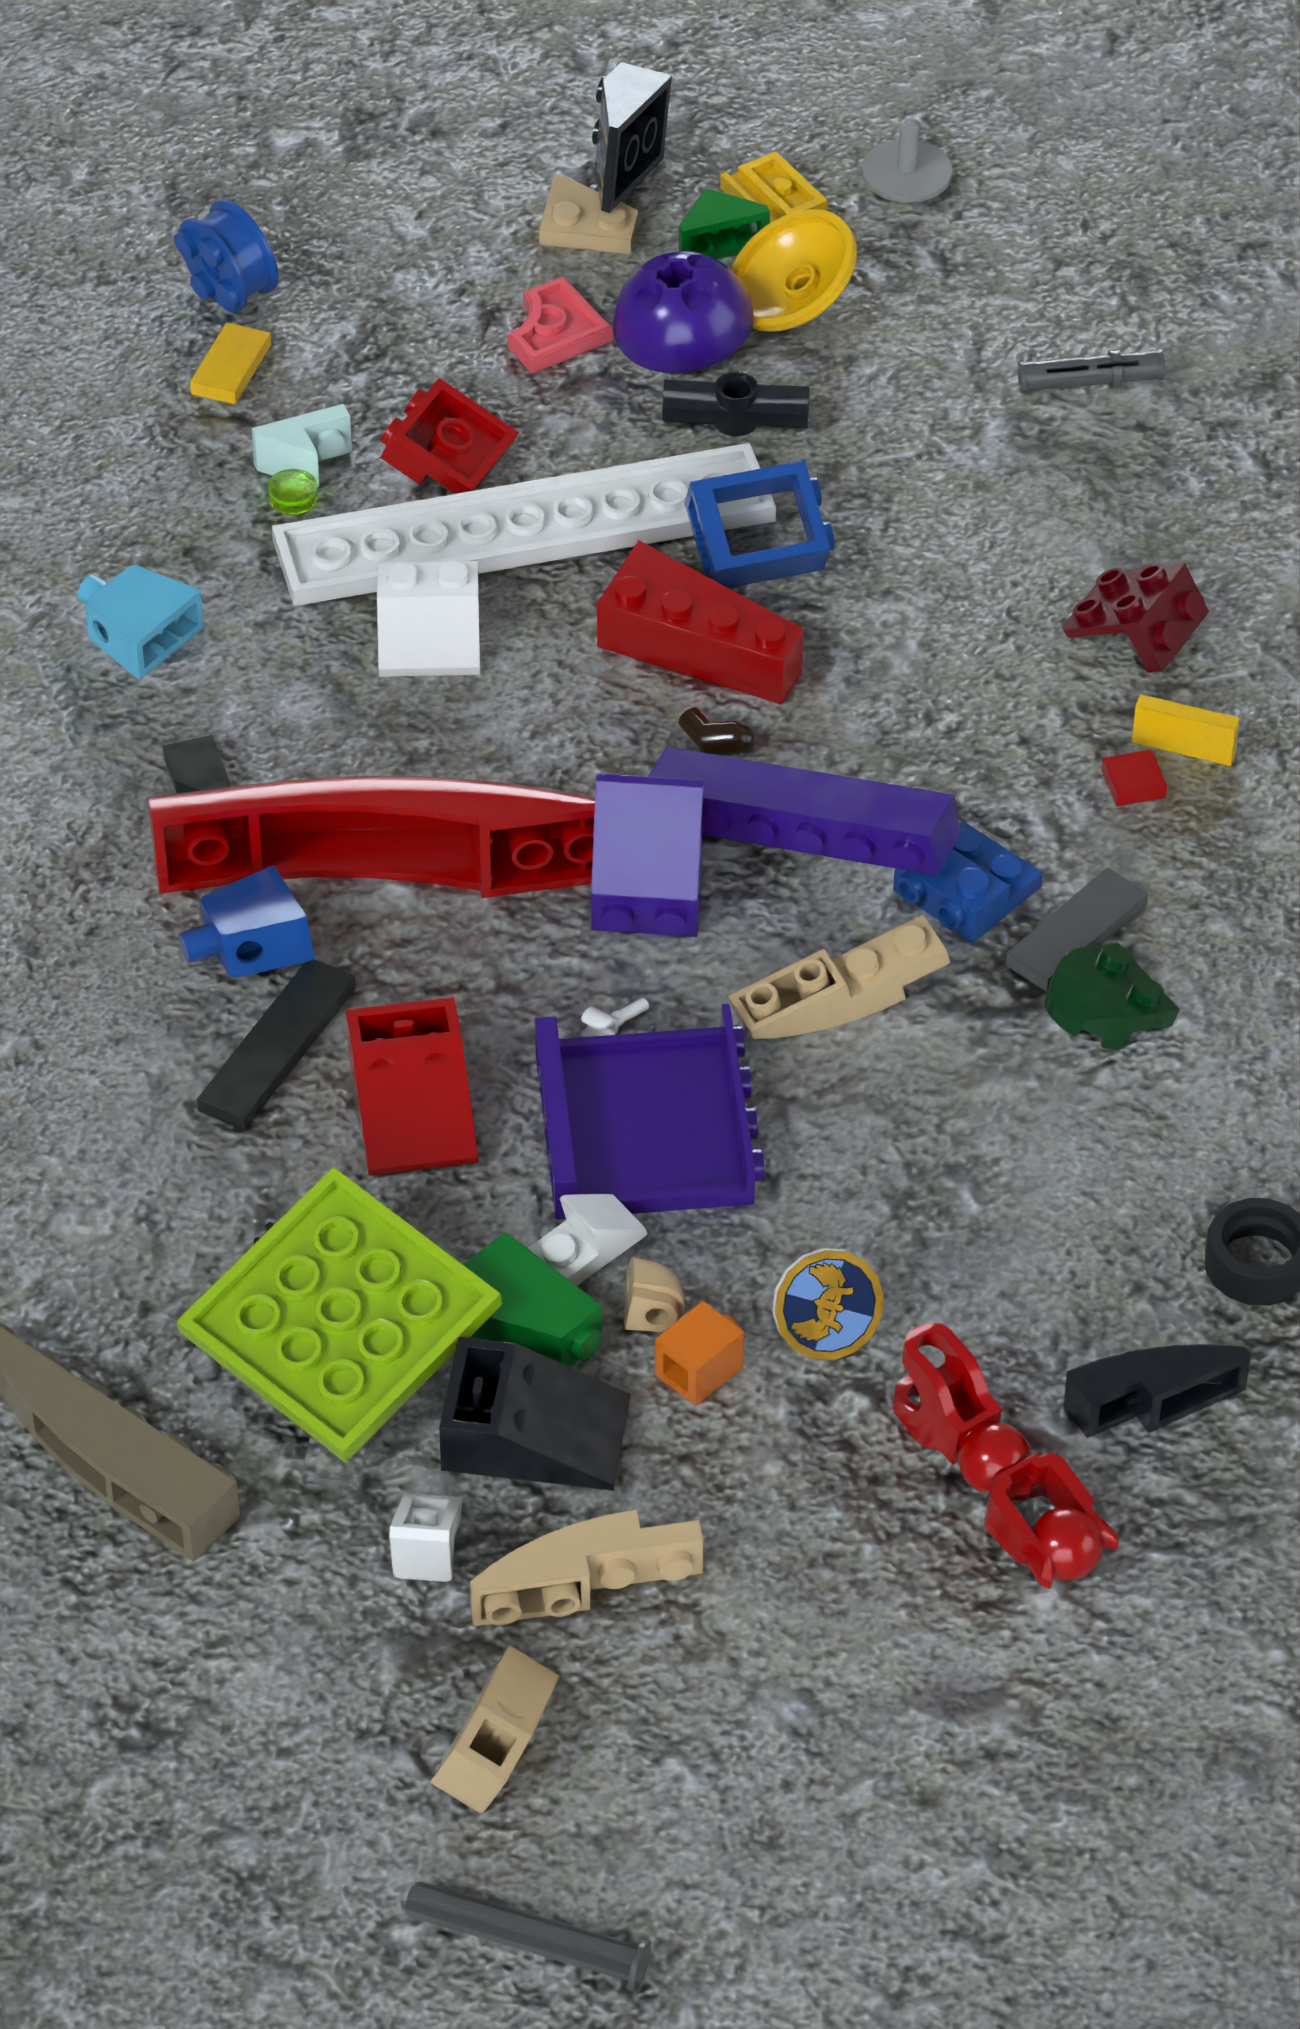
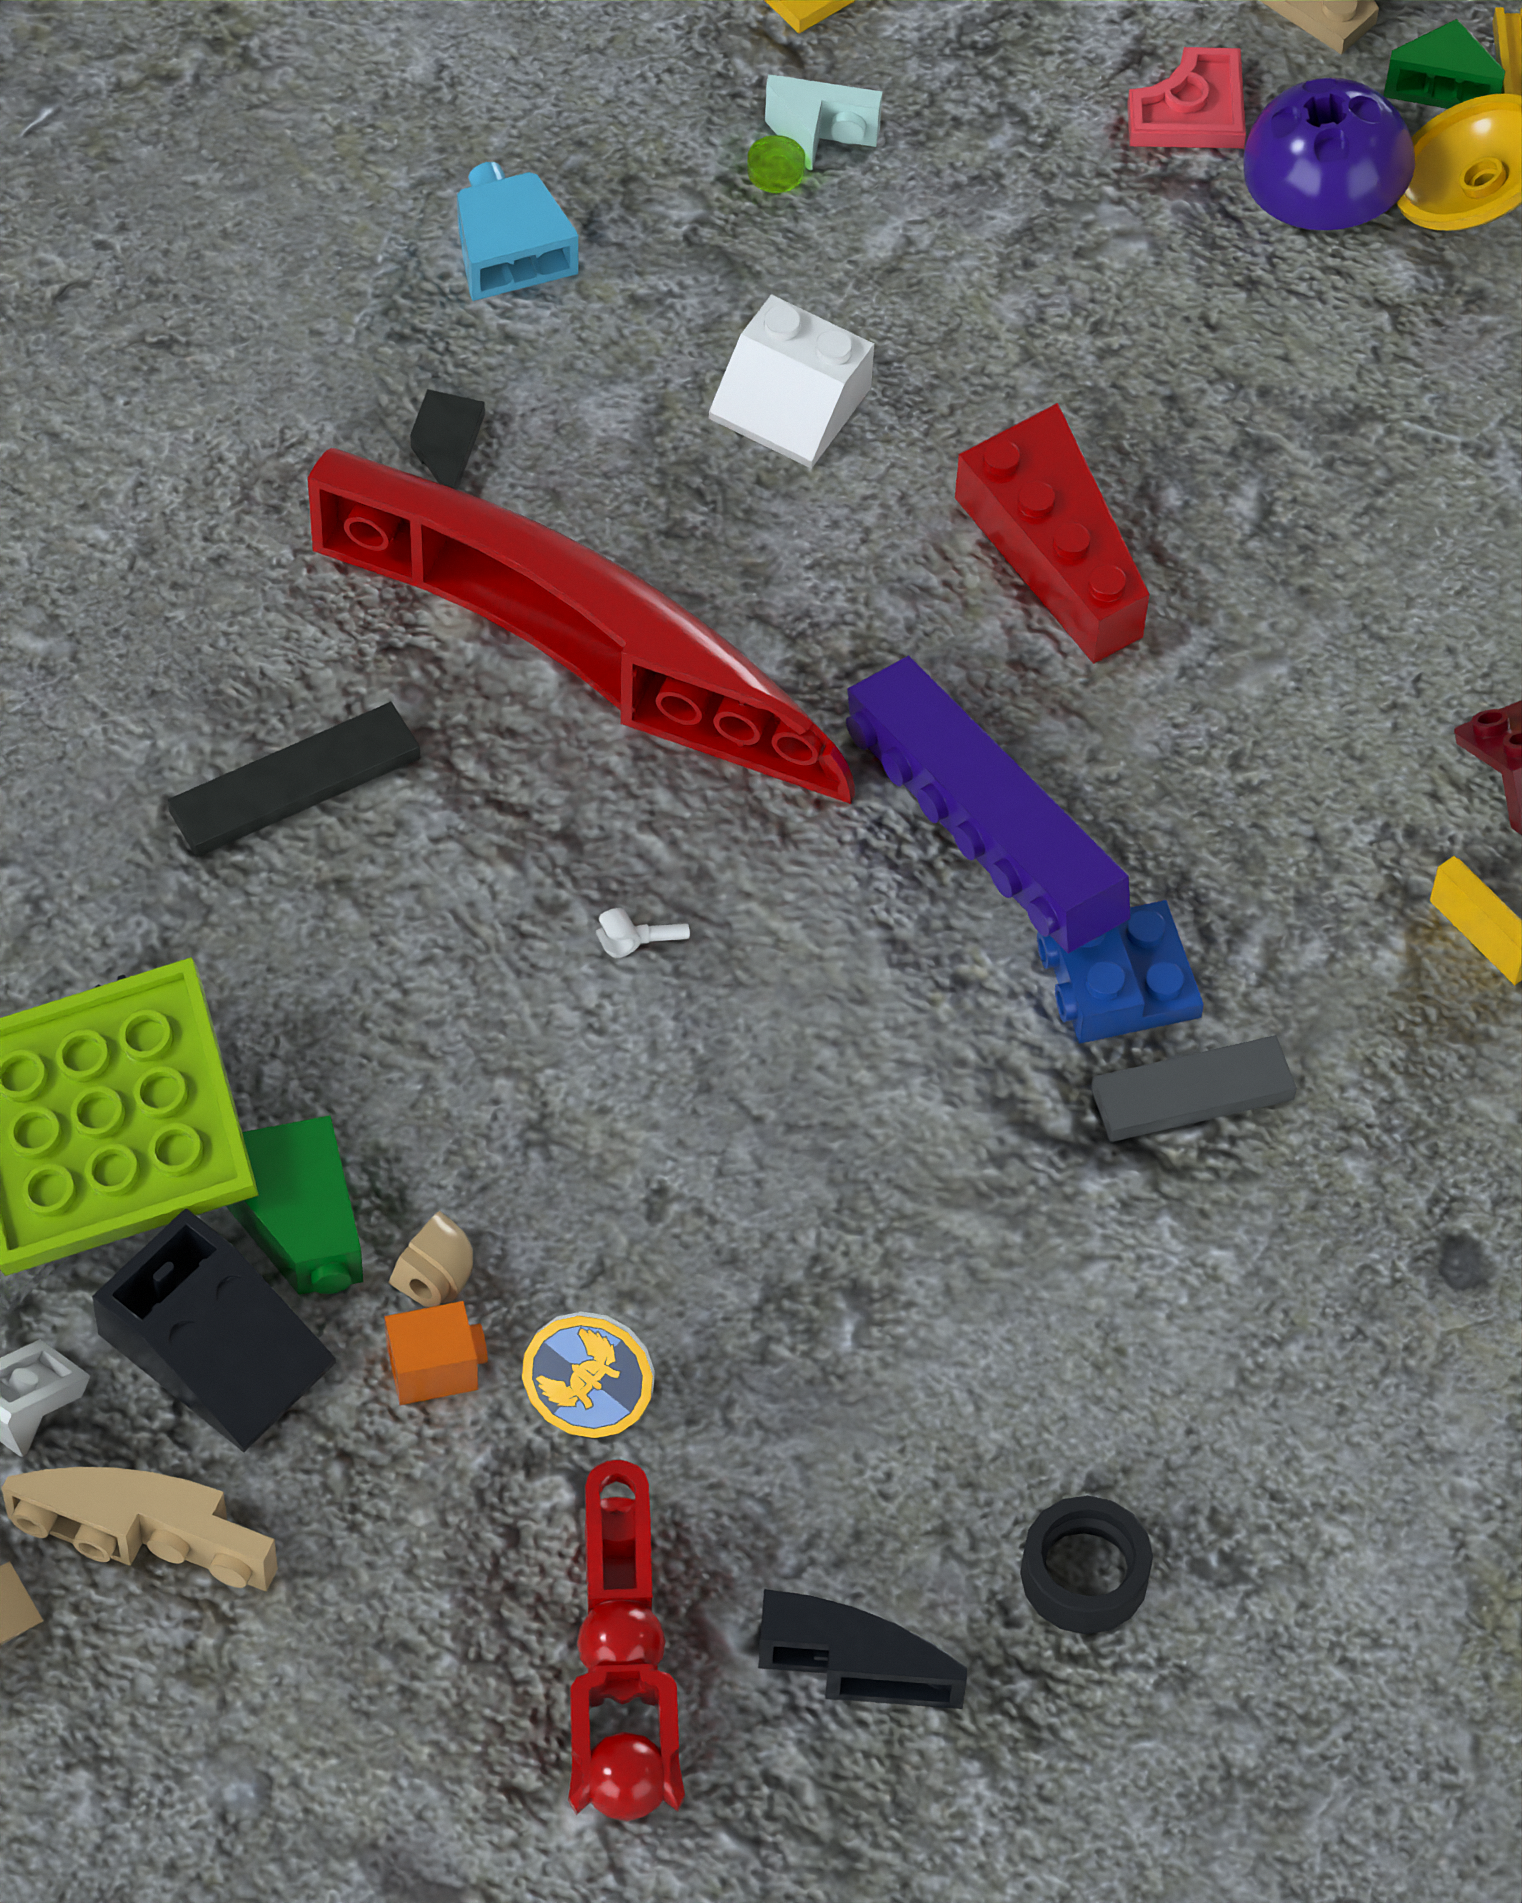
camera: 30 degrees right, 10 degrees up
blue torso [178,866,315,978] -> none
white plate [272,443,776,606] -> none
red slope [346,997,479,1176] -> none
red plate [380,378,519,494] -> none
white slope [527,1194,647,1286] -> none
dark purple panel [535,1003,765,1220] -> none
slope [591,773,704,937] -> none
black piece [662,371,810,437] -> none
dark brown arm [679,708,754,756] -> none
blue window [685,460,835,588] -> none
tan slope [728,914,950,1039] -> none
dark green slope [1044,942,1180,1049] -> none
red tile [1101,750,1167,806] -> none

